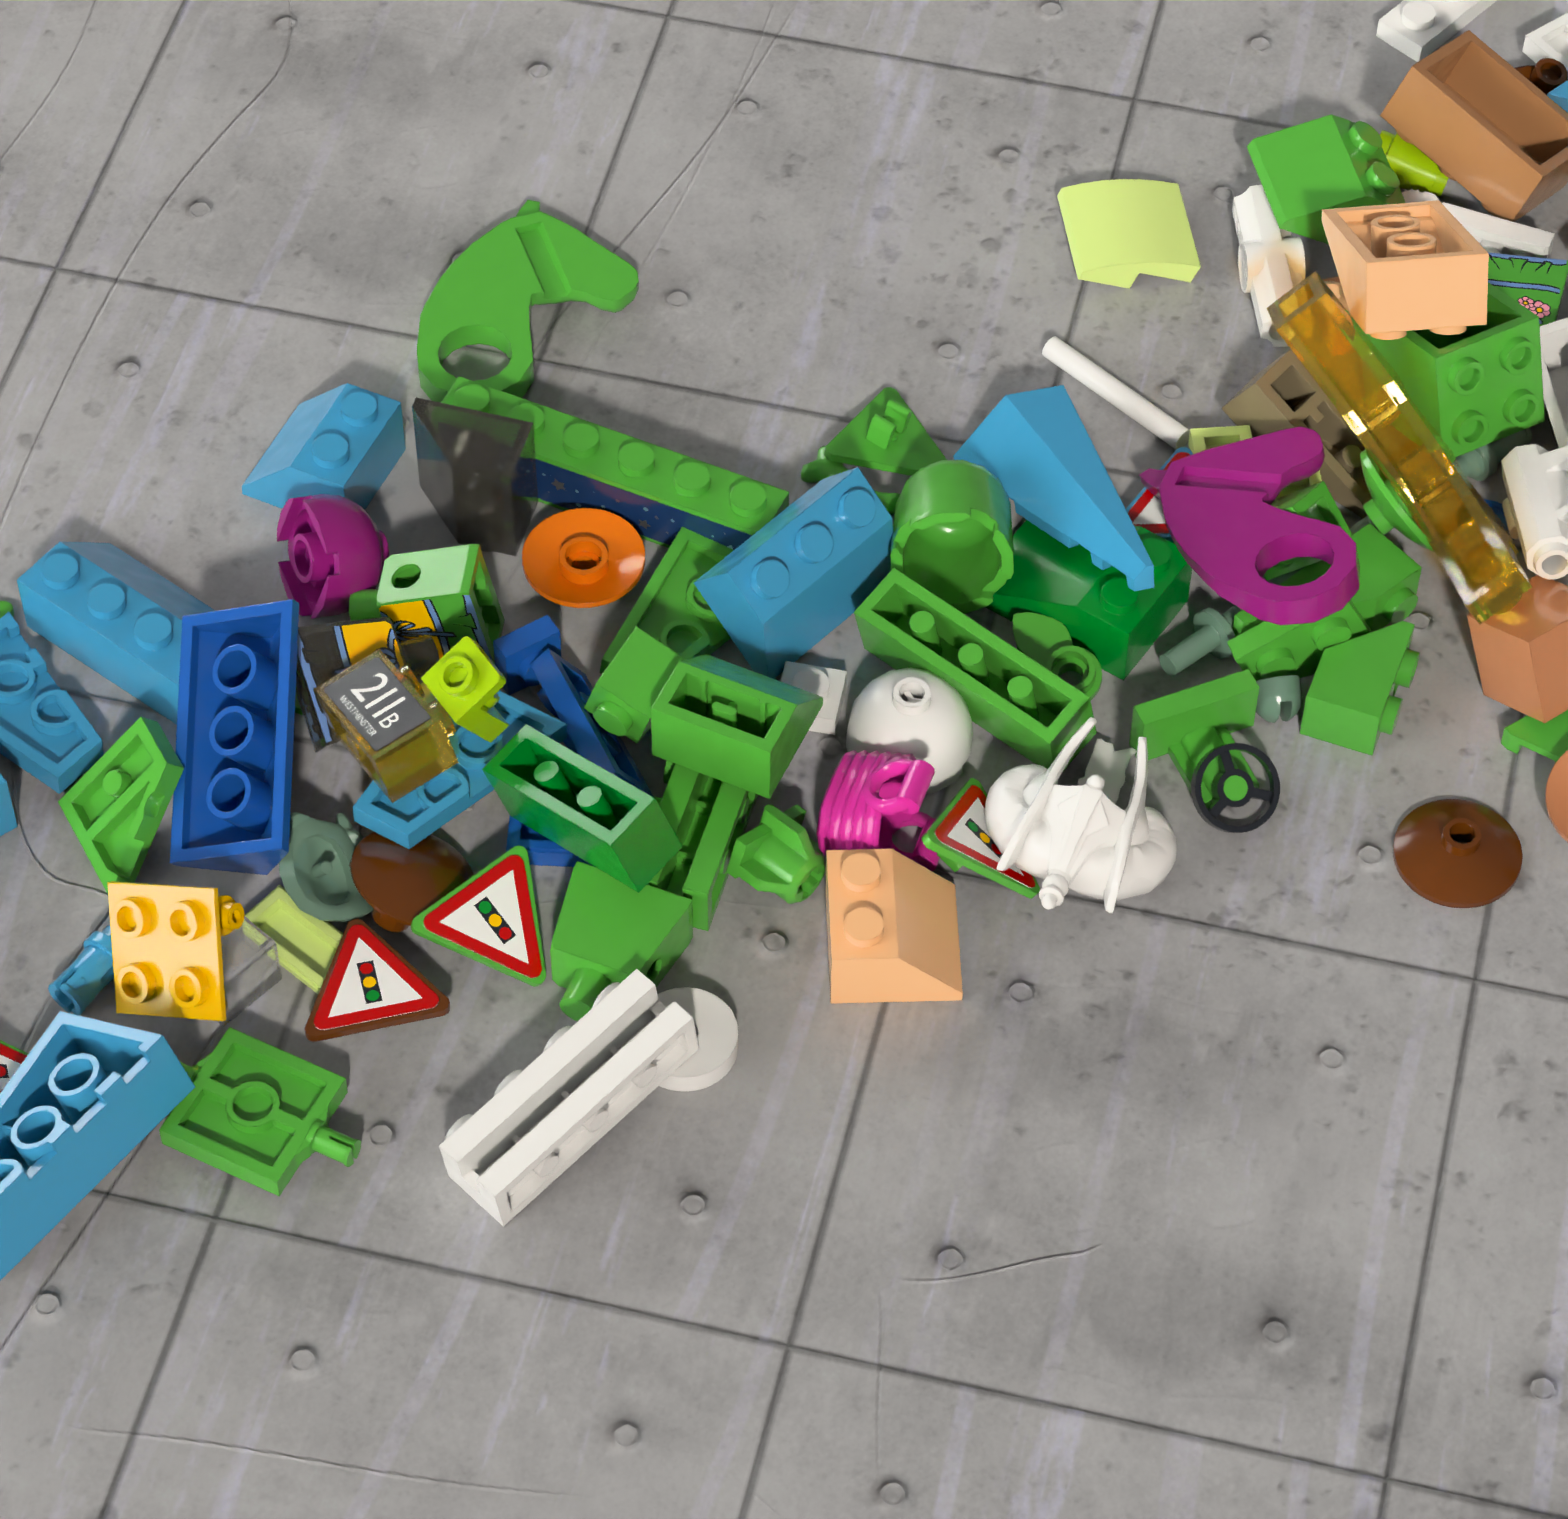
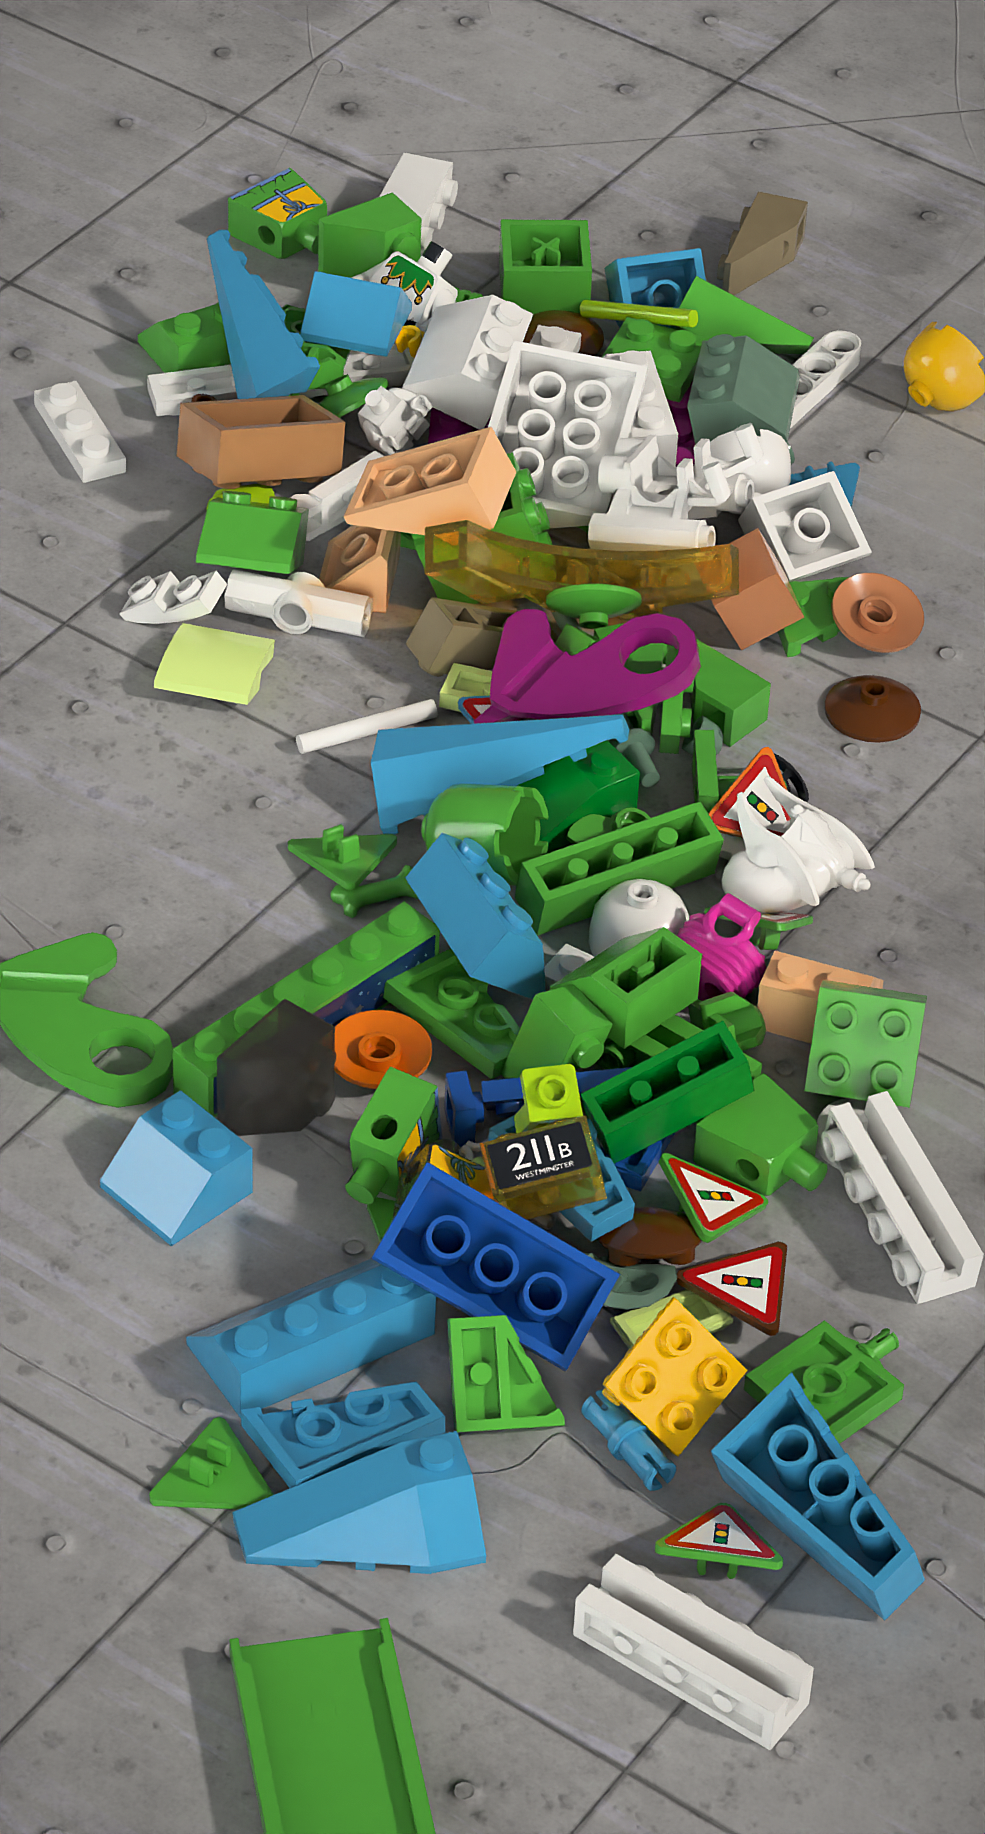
camera: 70 degrees left, 10 degrees down
magenta cylinder [277,494,389,619] -> none
none -> white slope [119,570,227,624]
none -> piece [708,747,791,838]
none -> bright green brick [804,980,927,1108]

